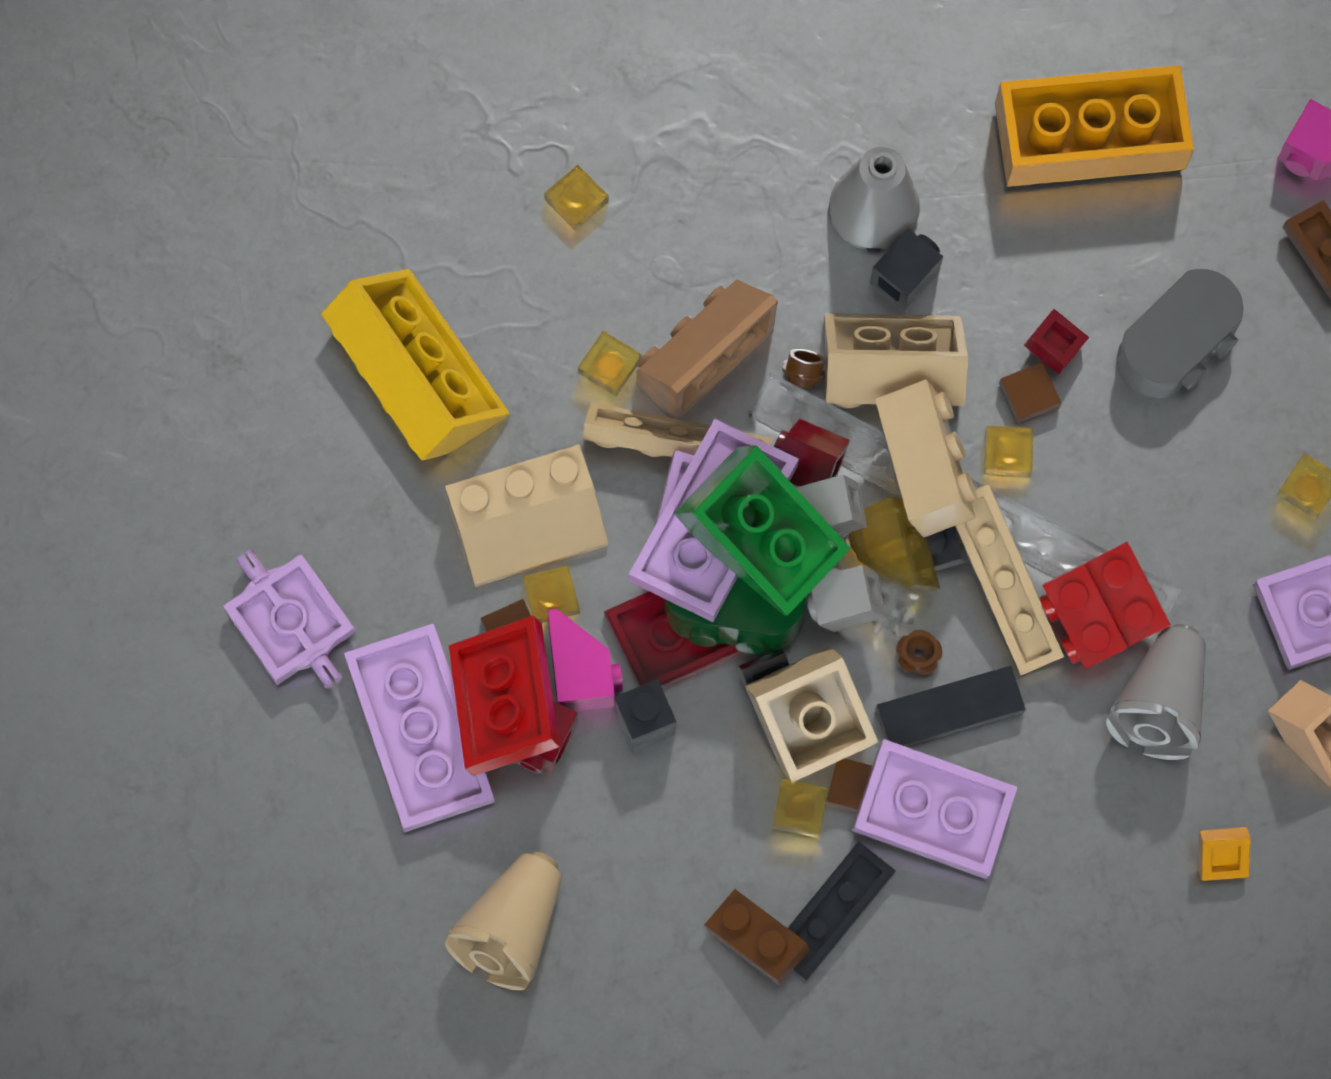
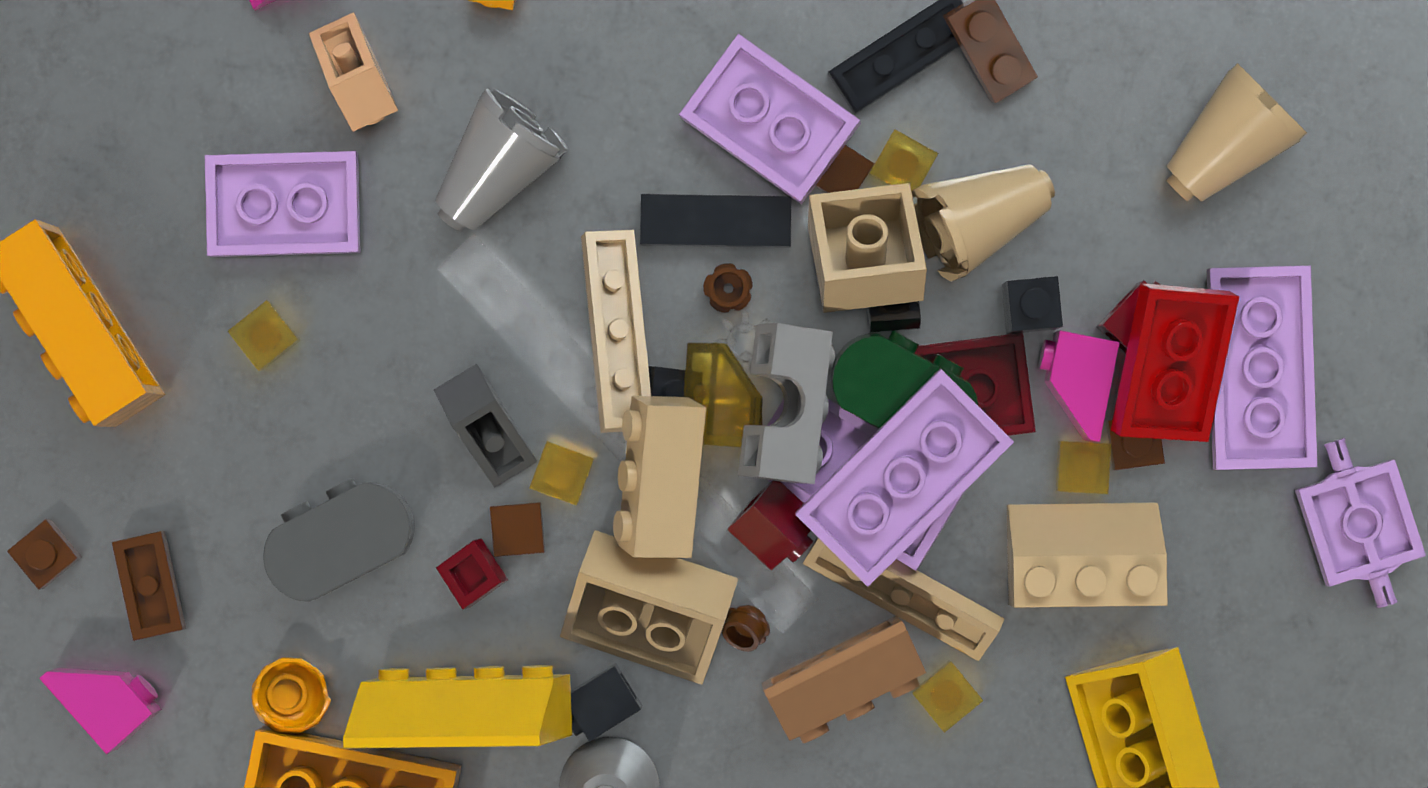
camera: 155 degrees left, 15 degrees up
green slope [673,445,851,616] -> none
red plate [1039,541,1171,669] -> none
none -> light orange hair [251,657,331,734]
none -> yellow slope [343,665,572,748]
none -> dark grey slope [434,364,537,488]
none -> tan cone [911,165,1055,282]

